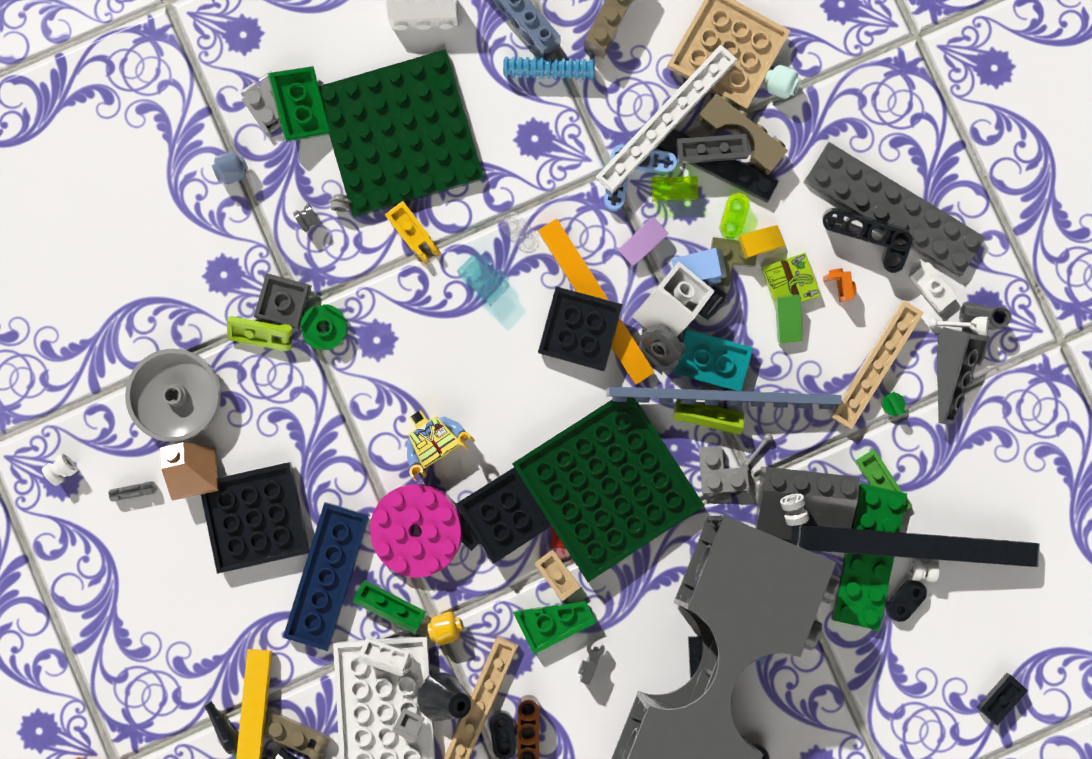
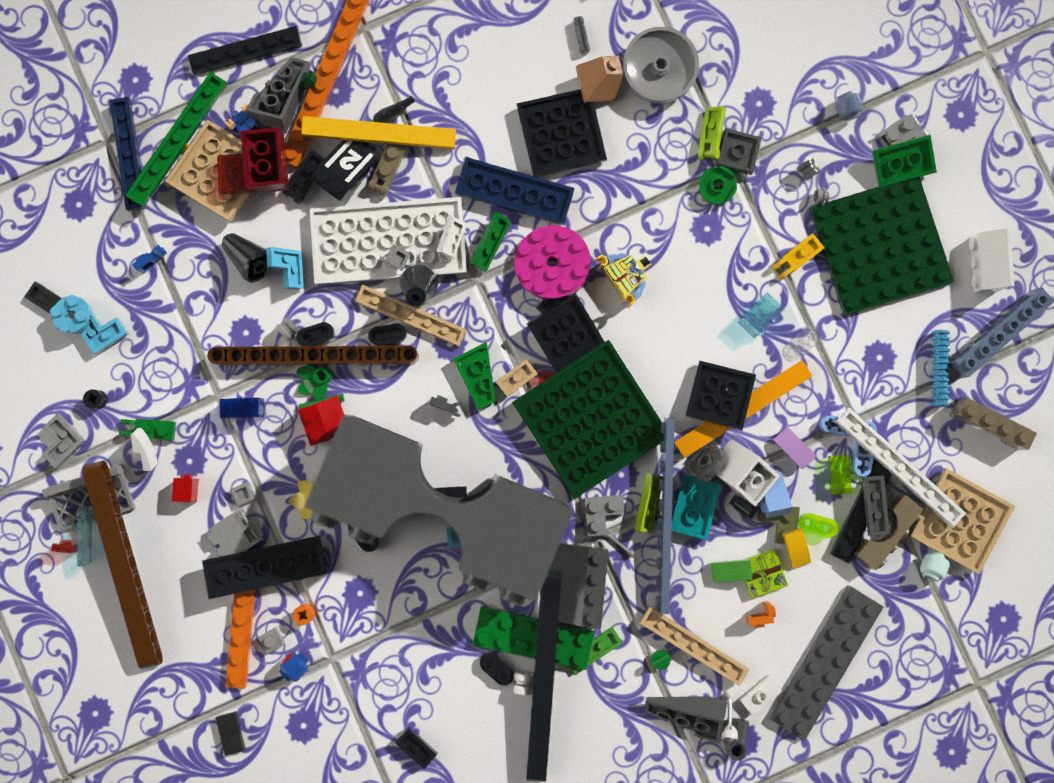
camera: 90 degrees right, 0 degrees up
yellow head [428,612,464,645] -> none
white wheel [780,494,809,526] -> none
black beam [822,208,913,273] -> none

